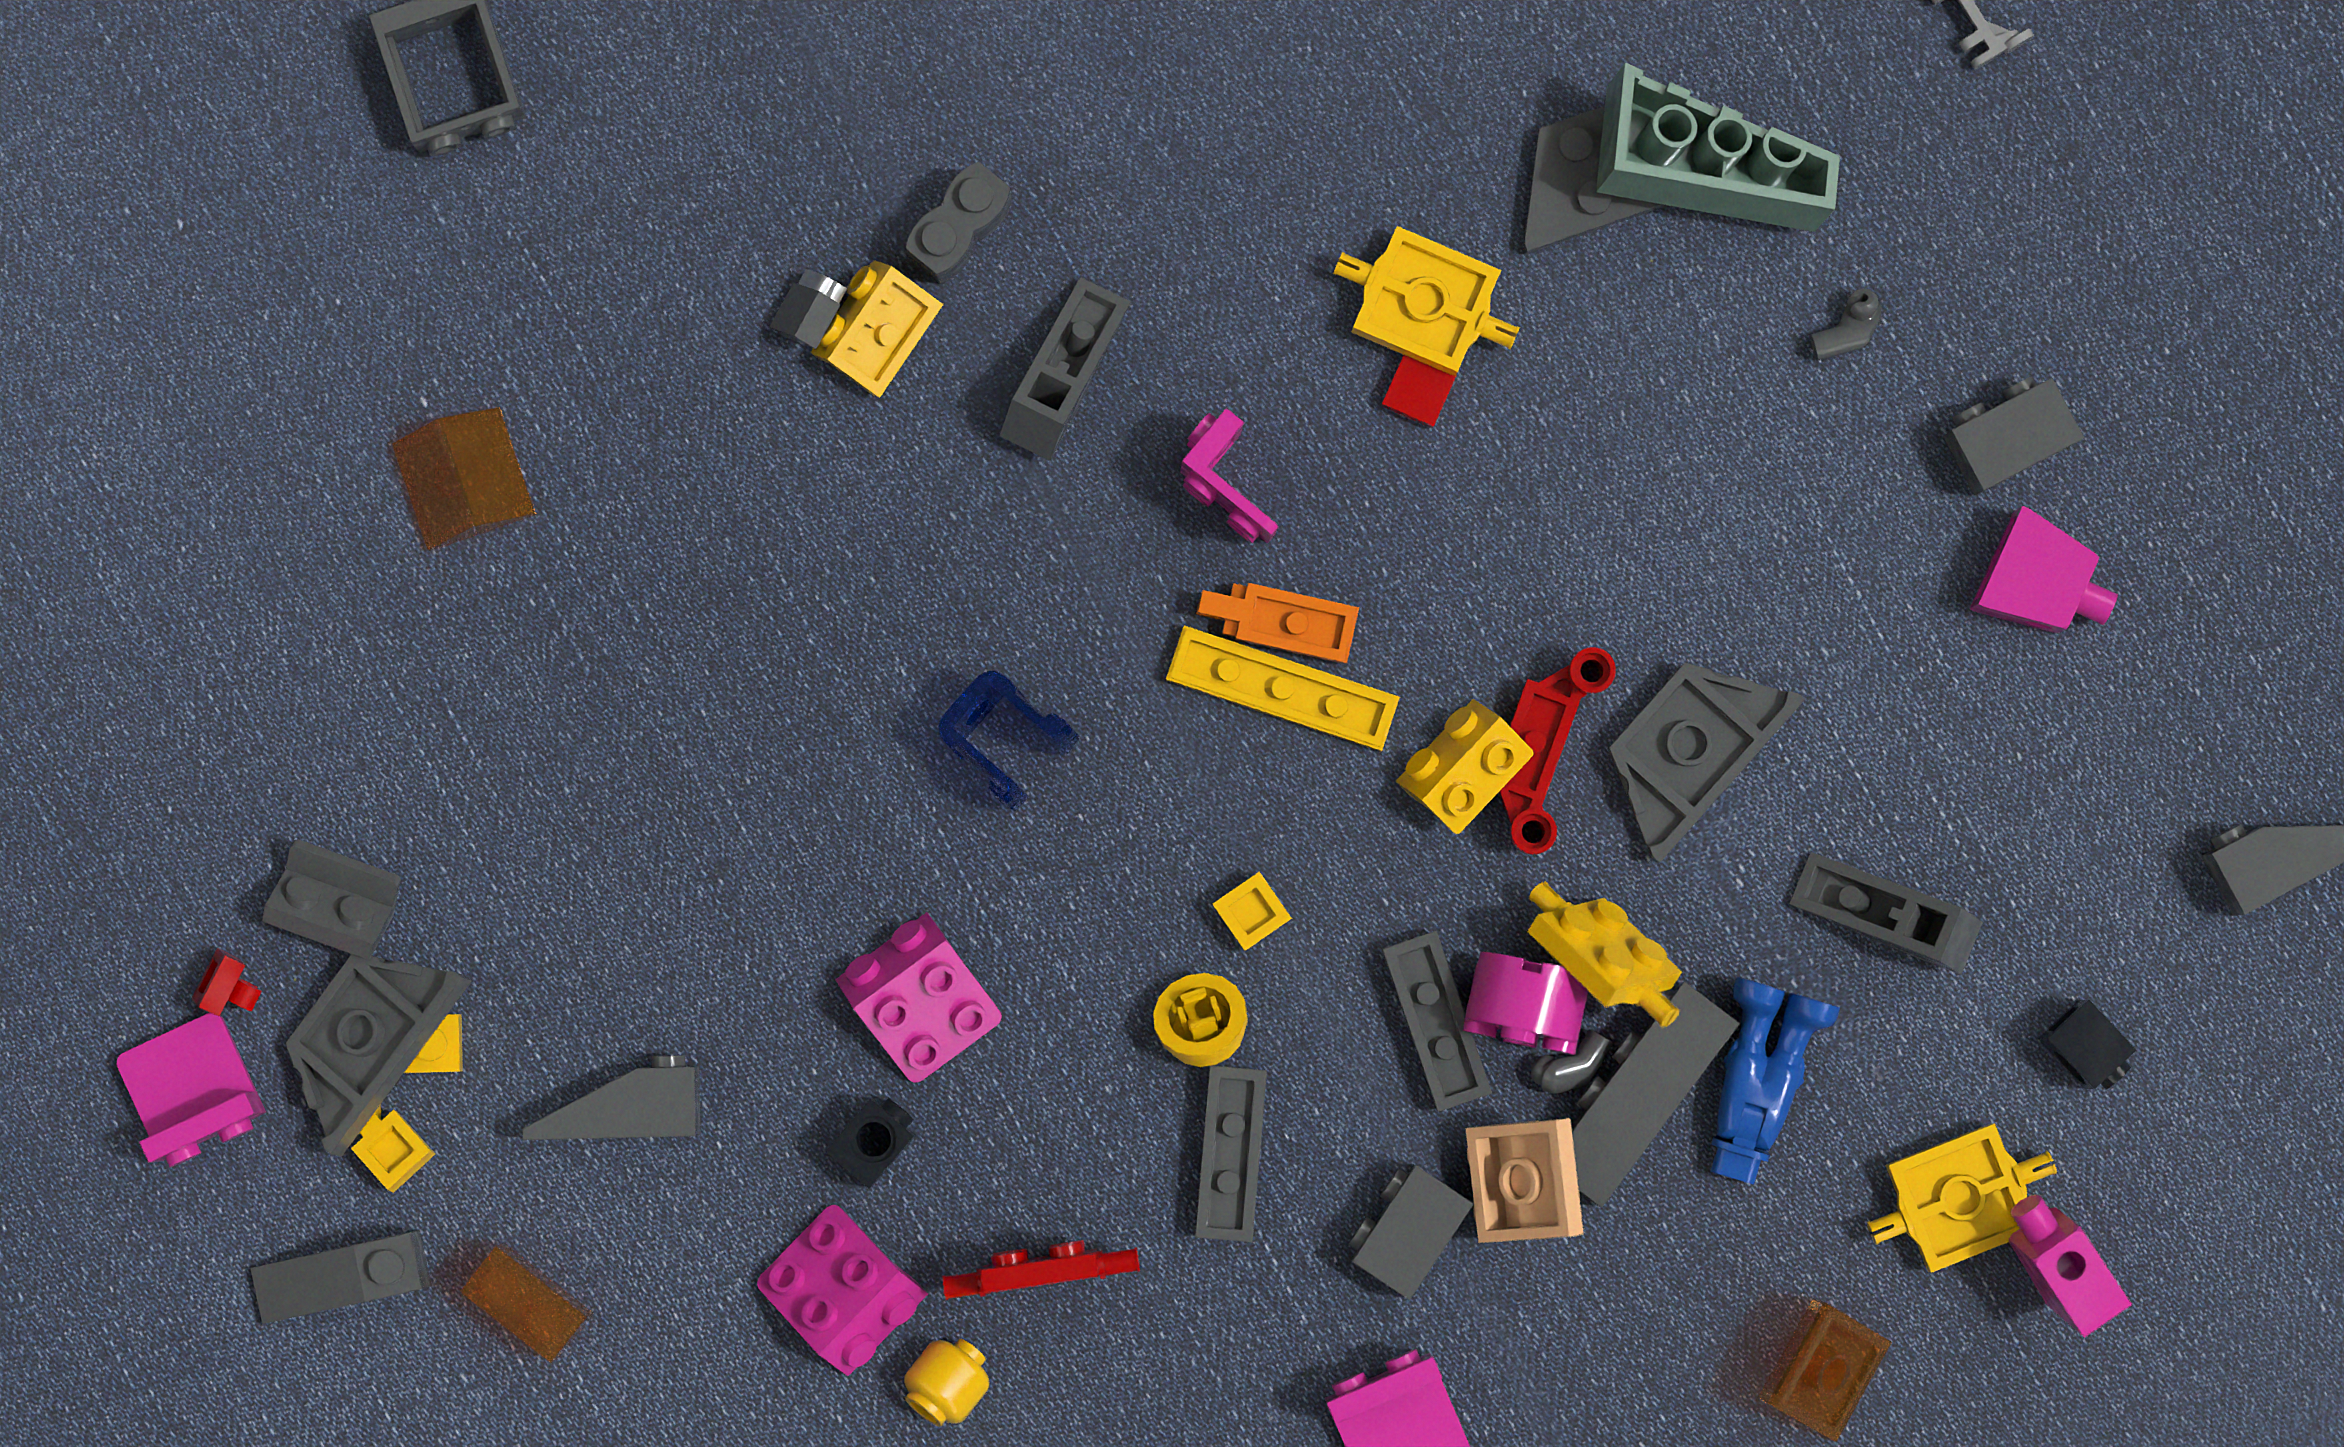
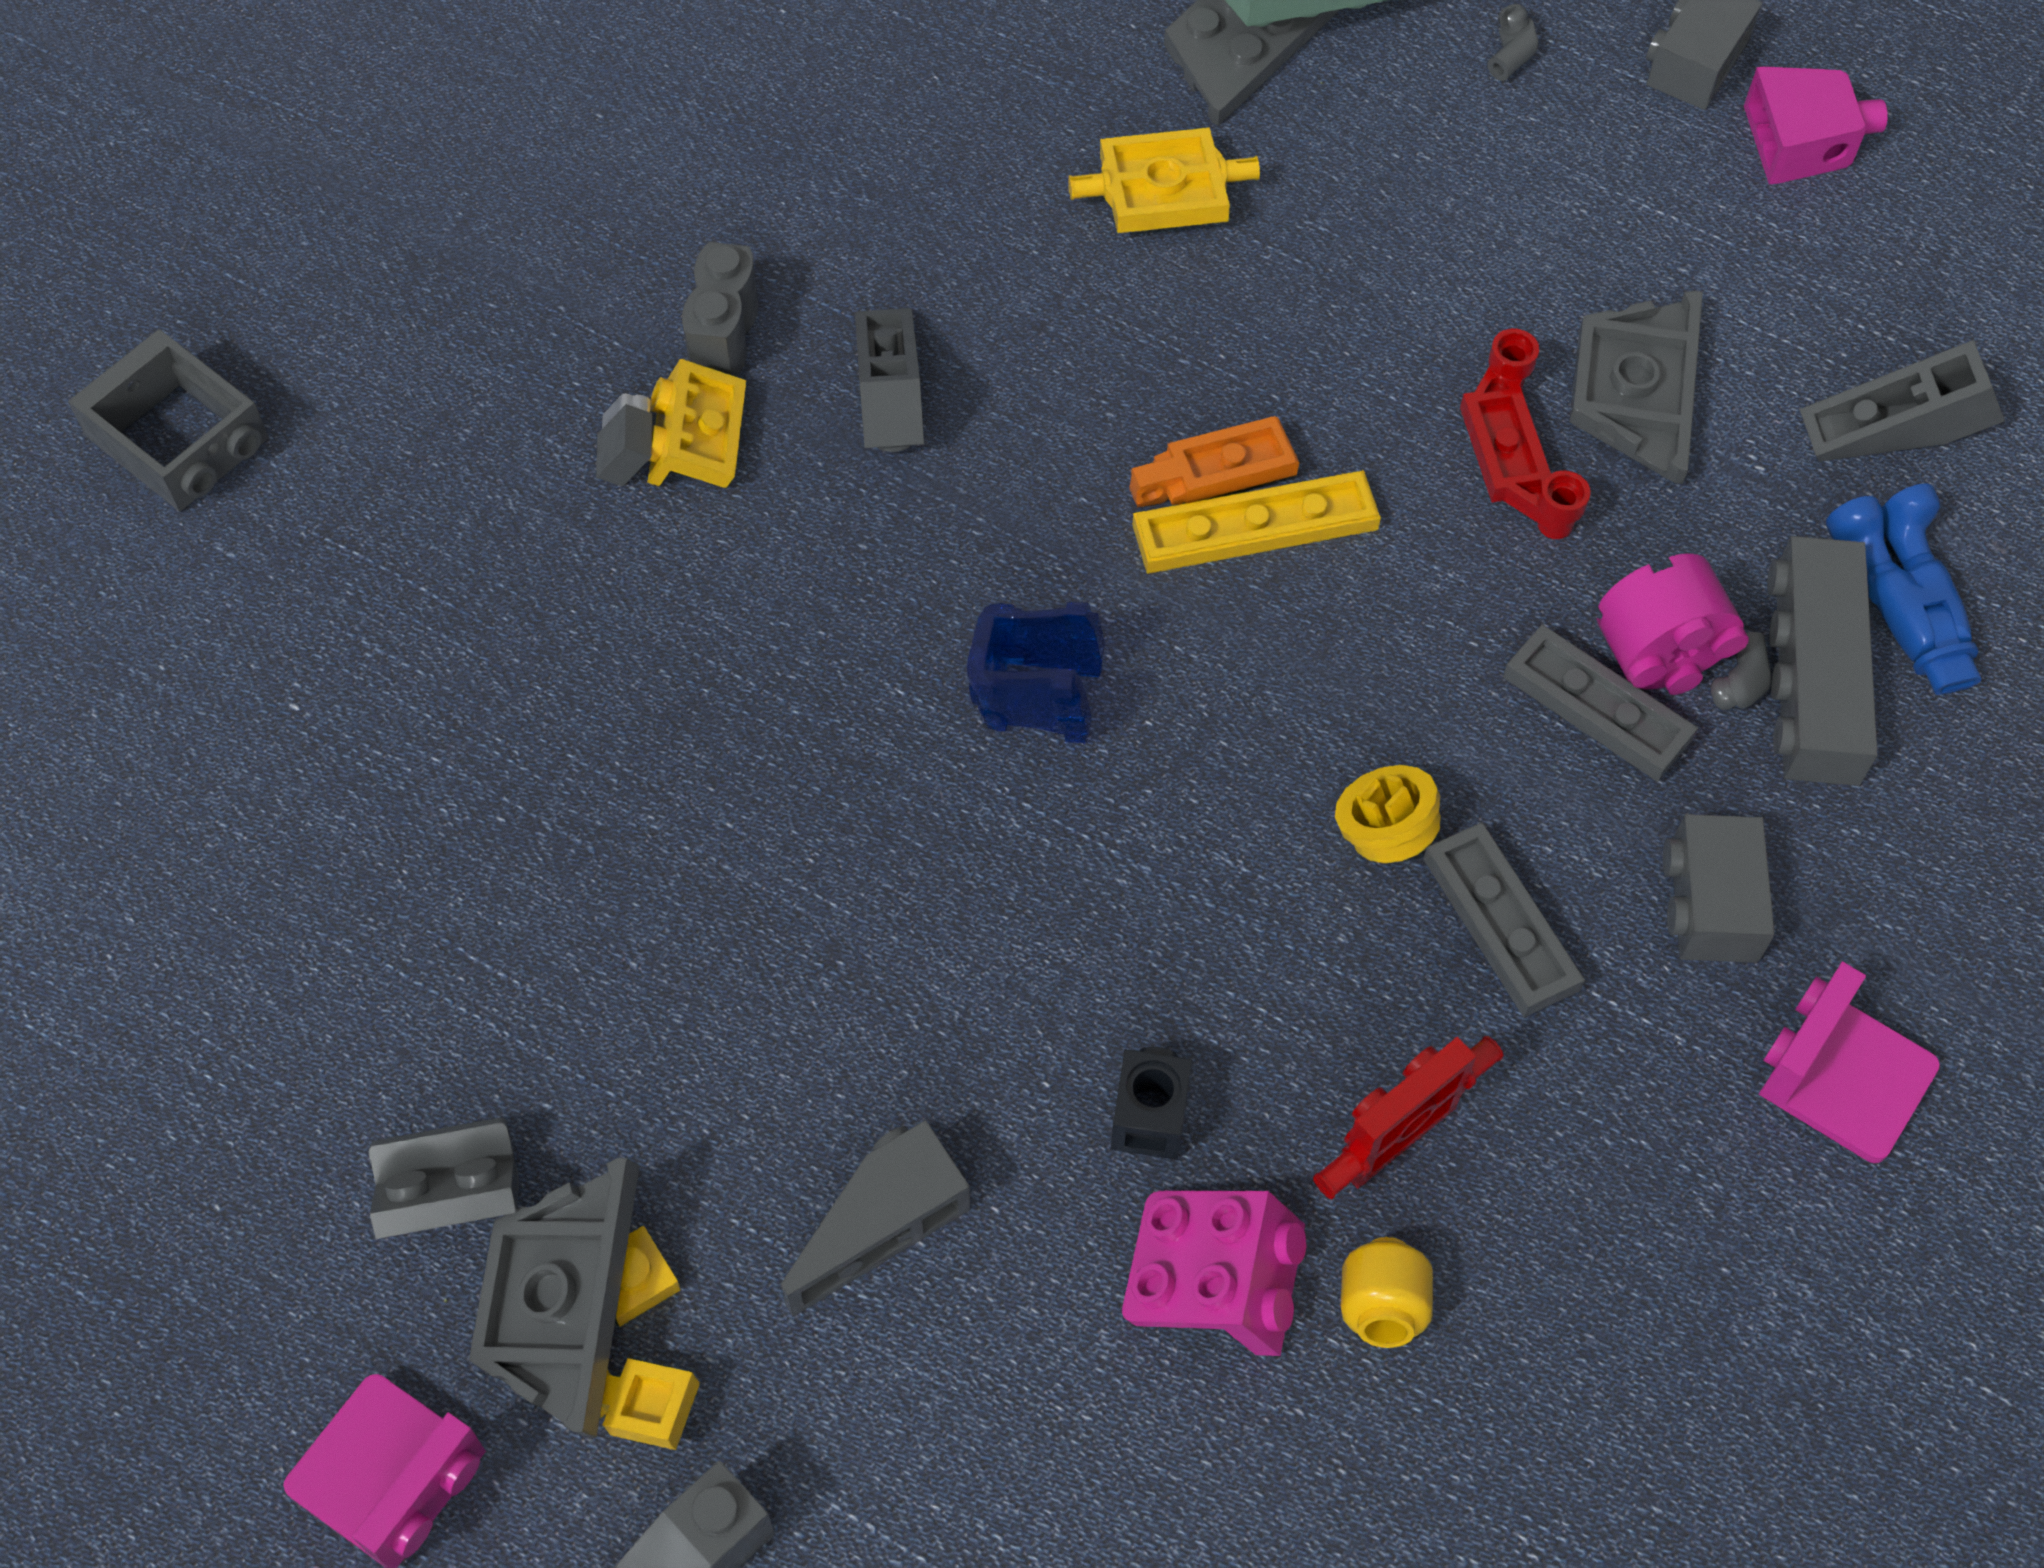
camera: 30 degrees left, 25 degrees down
red tile [191,948,262,1016] -> none
clear orange slope [392,407,536,551] -> none
clear orange brick [460,1243,594,1363] -> none
dark pink bracket [835,912,1002,1082] -> none
dark pink bracket [1180,408,1278,543] -> none
yellow plate [1212,872,1292,951] -> none
red tile [1381,355,1457,429] -> none
yellow bracket [1396,699,1533,834] -> none
light nougat plate [1466,1118,1583,1243] -> none
yellow plate [1527,881,1682,1028] -> none

